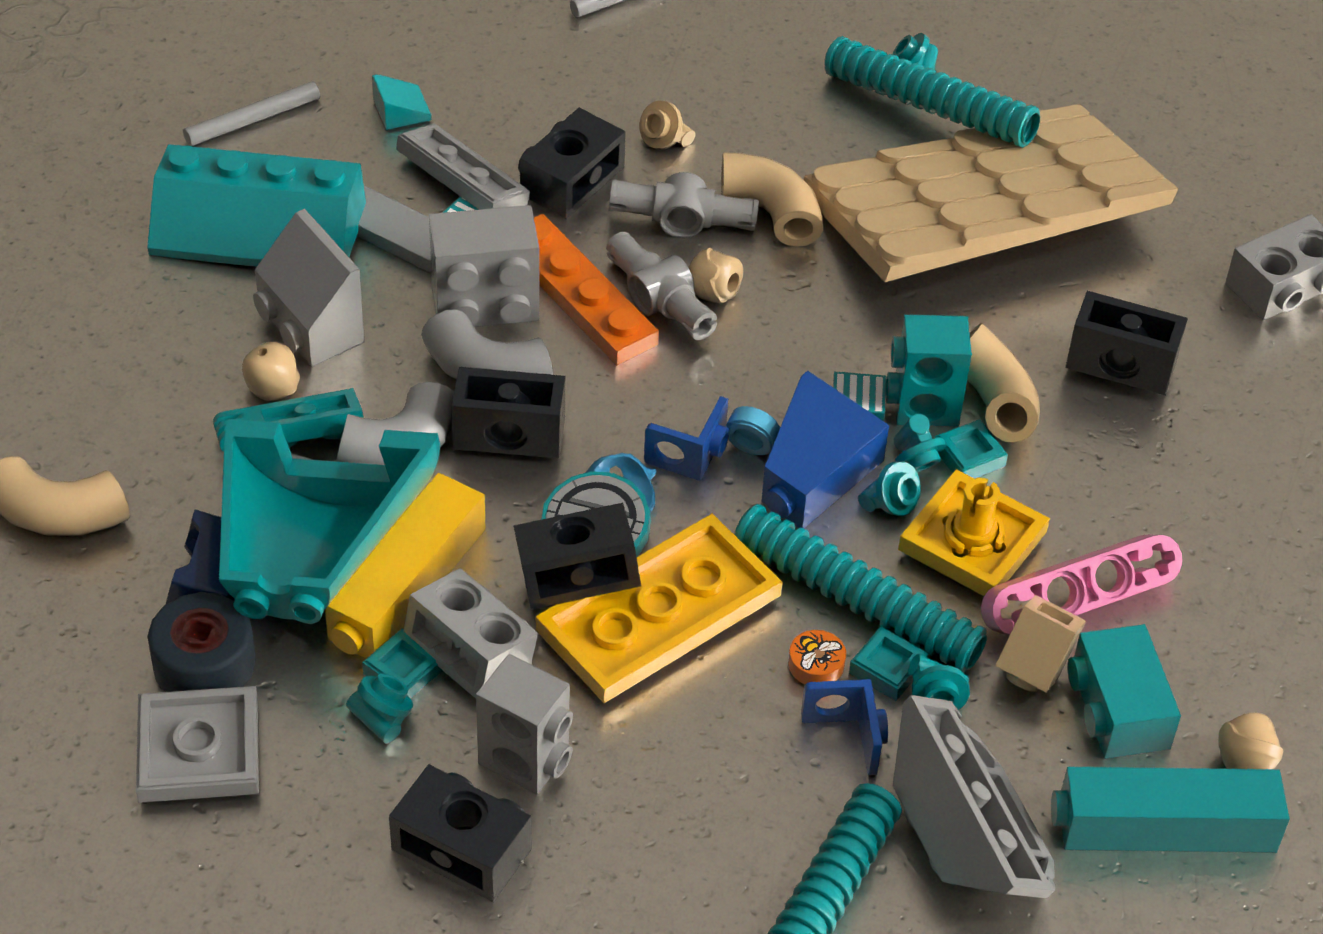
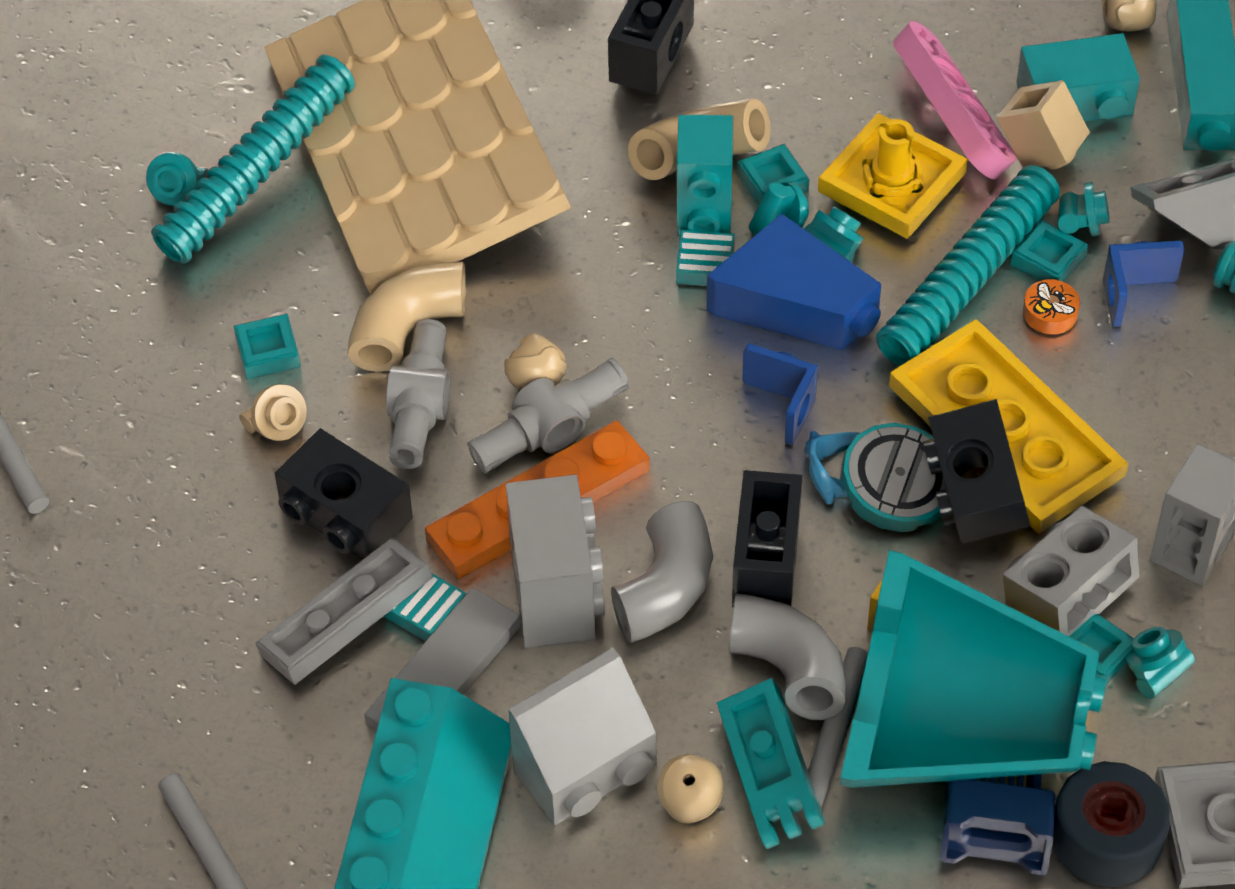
camera: 85 degrees left, 5 degrees up
teal slope [372,74,432,130] -> none
medium azure tile [726,406,780,455] -> none
none -> teal tile [233,313,301,379]

